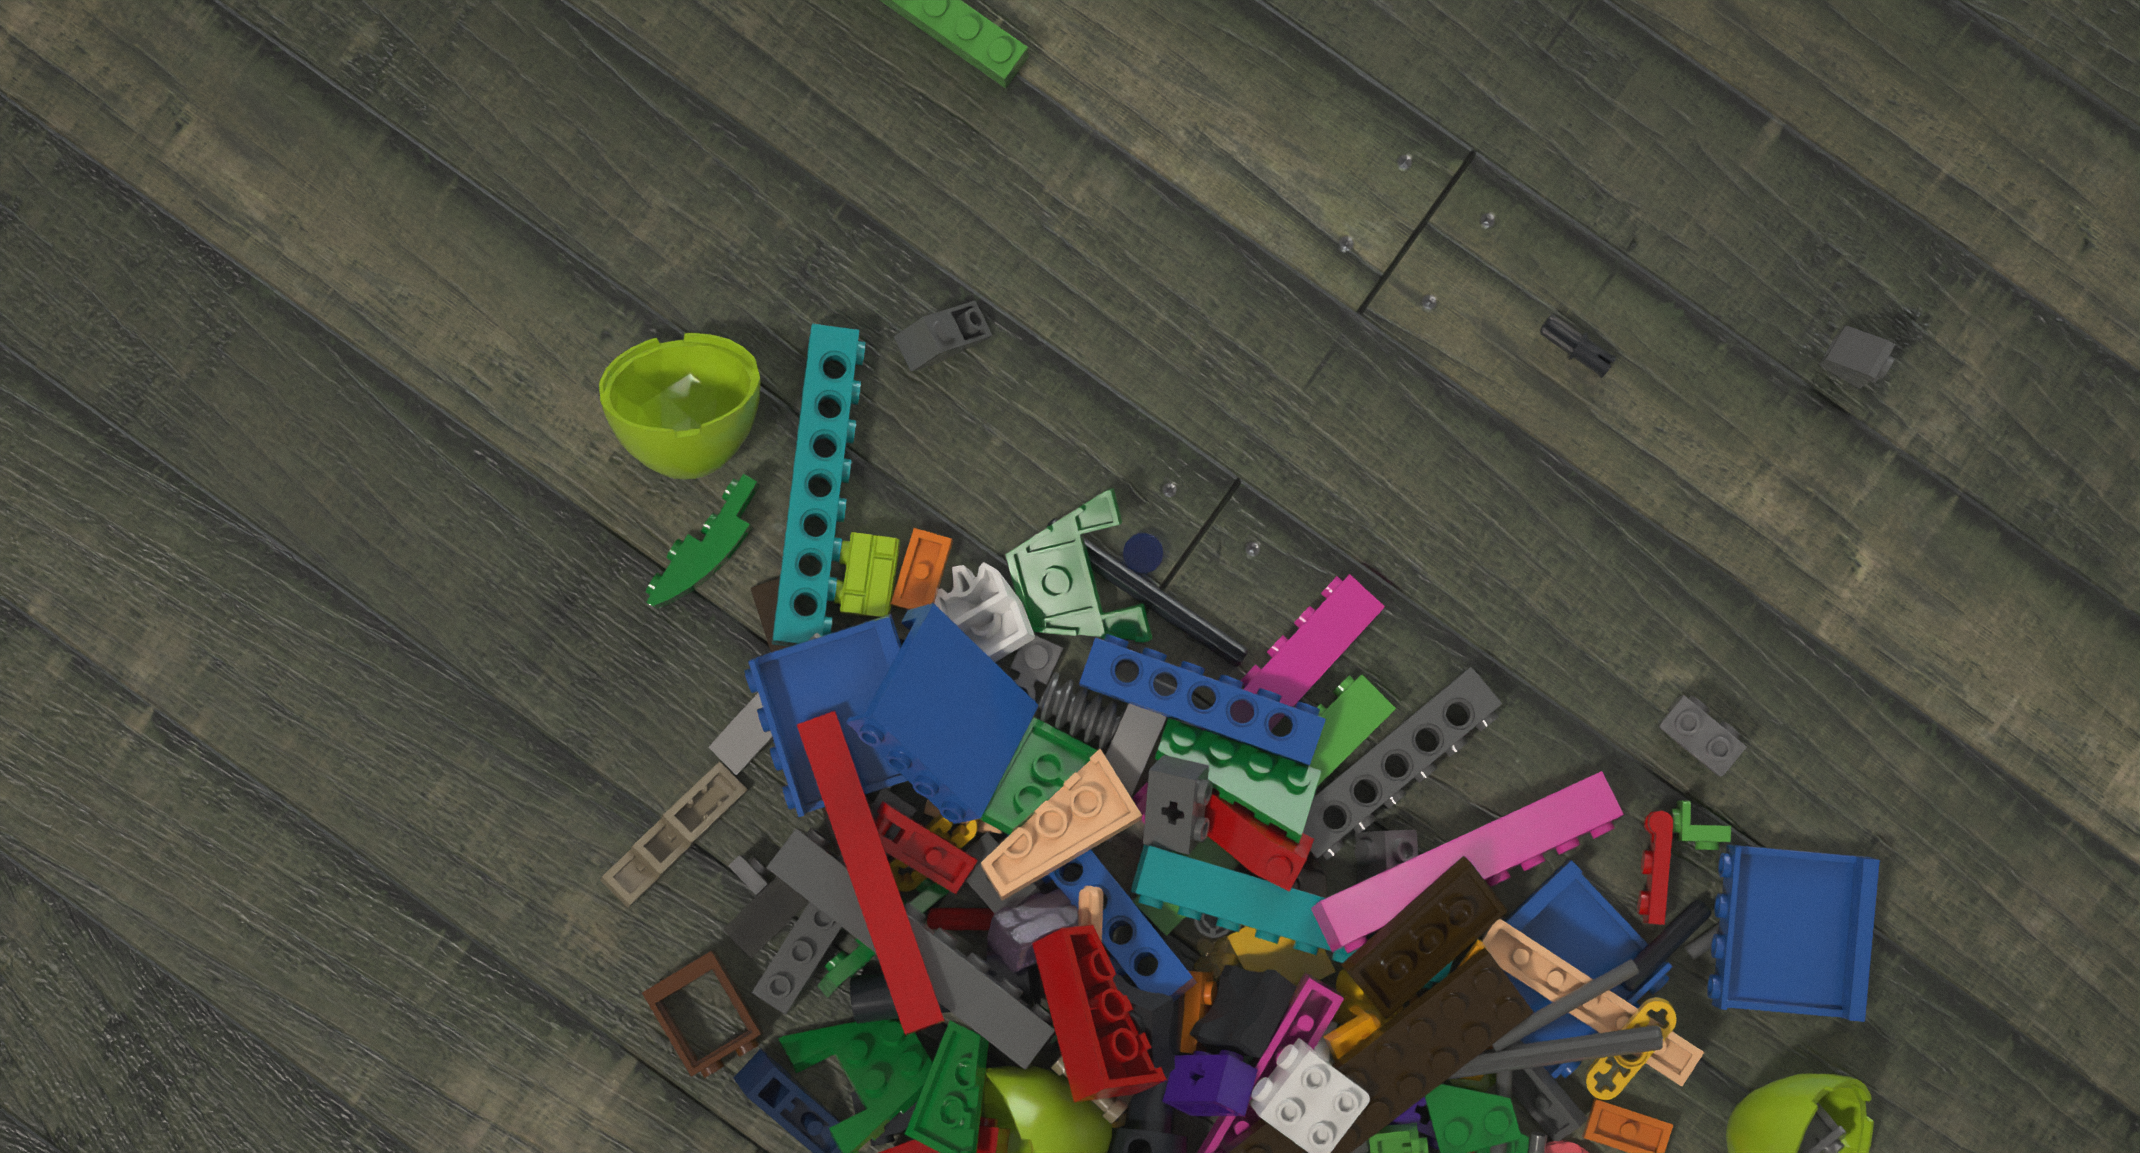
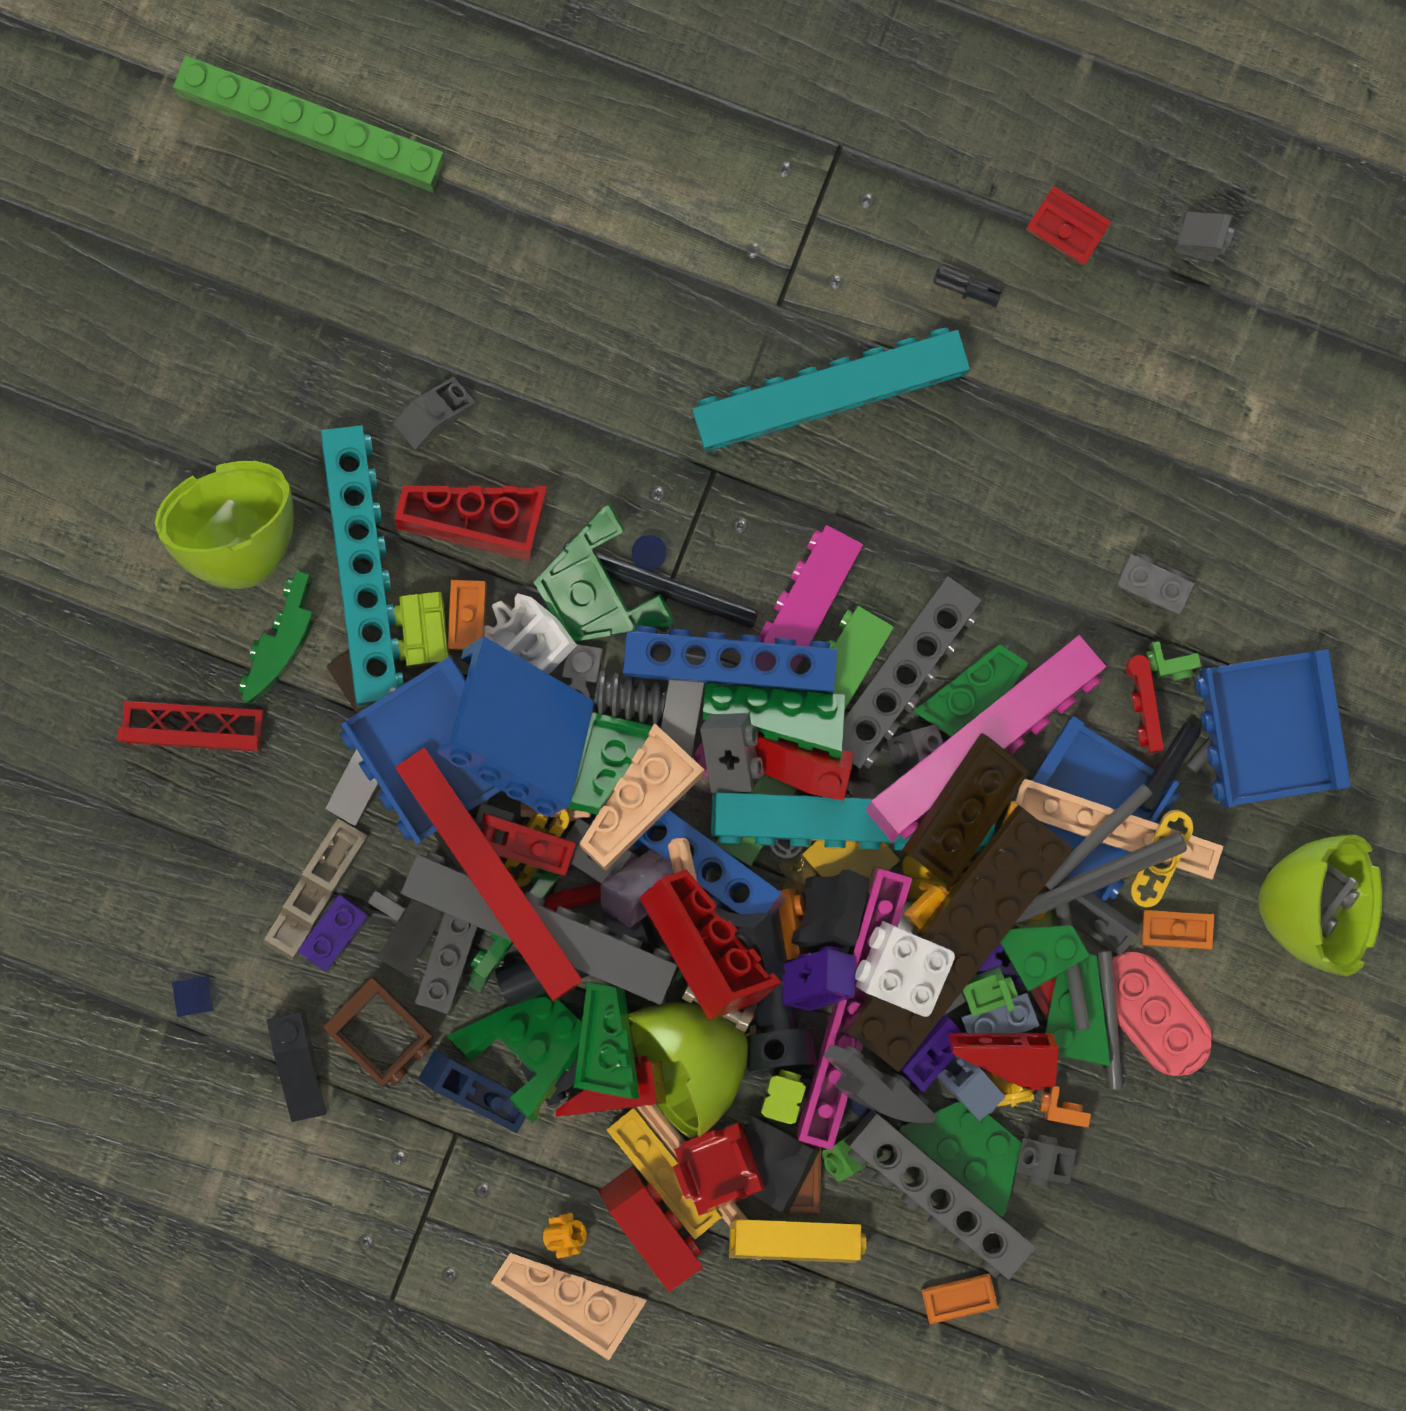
camera: 20 degrees left, 0 degrees up
none -> red fence [117,701,264,752]
none -> clear blue plate [172,976,214,1017]
none -> black slope [267,1012,326,1122]
none -> dark purple brick [297,895,371,973]
none -> red wedge [394,486,547,562]
none -> teal brick [692,328,970,453]
none -> green wing [913,644,1029,738]
none -> red plate [1026,186,1111,266]

